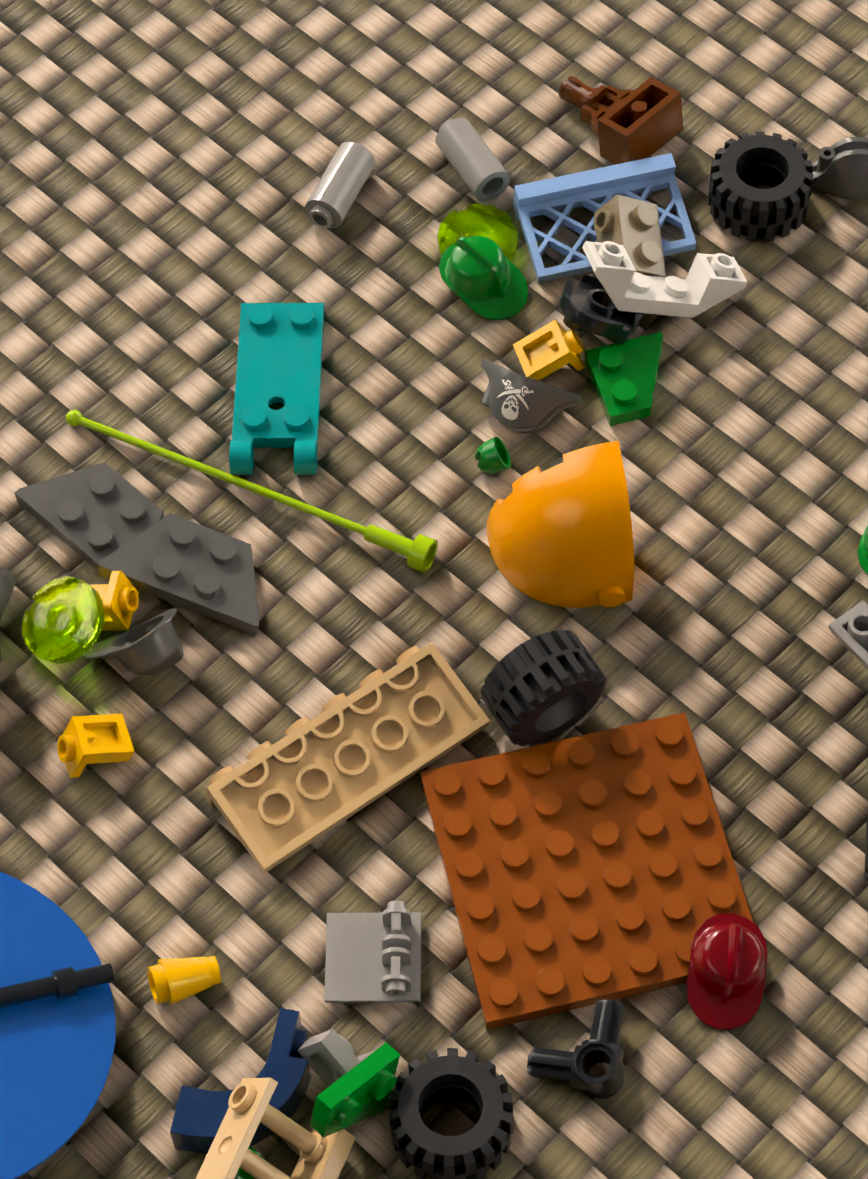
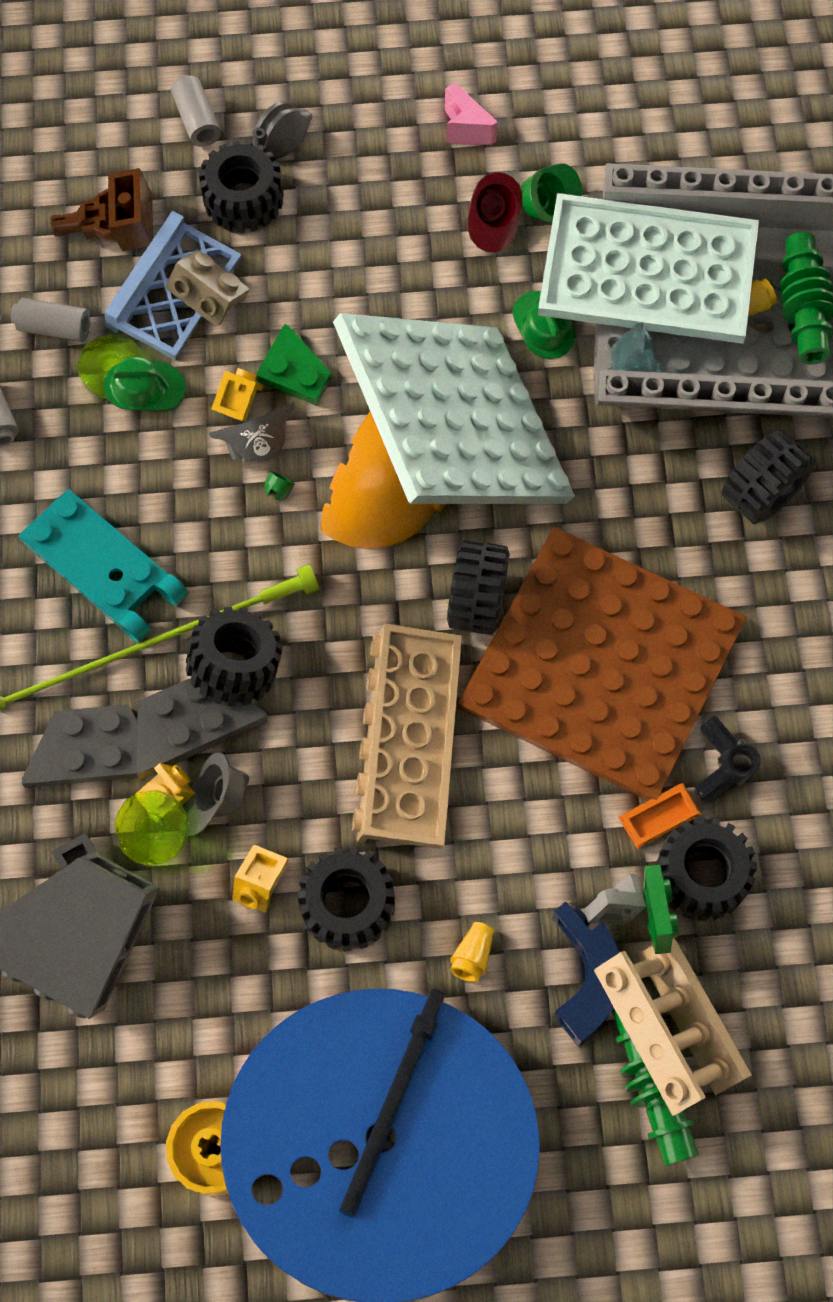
camera: 50 degrees left, 10 degrees up
light grey hinge [325,901,421,1003] -> none
black plate [559,274,643,344] -> none
white slope [582,241,747,318] -> none
dark red piece [687,913,768,1029] -> none
none -> light grey brick [171,75,221,147]
none -> black tyre [186,607,283,707]
none -> black tyre [298,847,395,951]
none -> light aqua plate [333,313,575,504]
none -> orange tile [618,783,702,849]

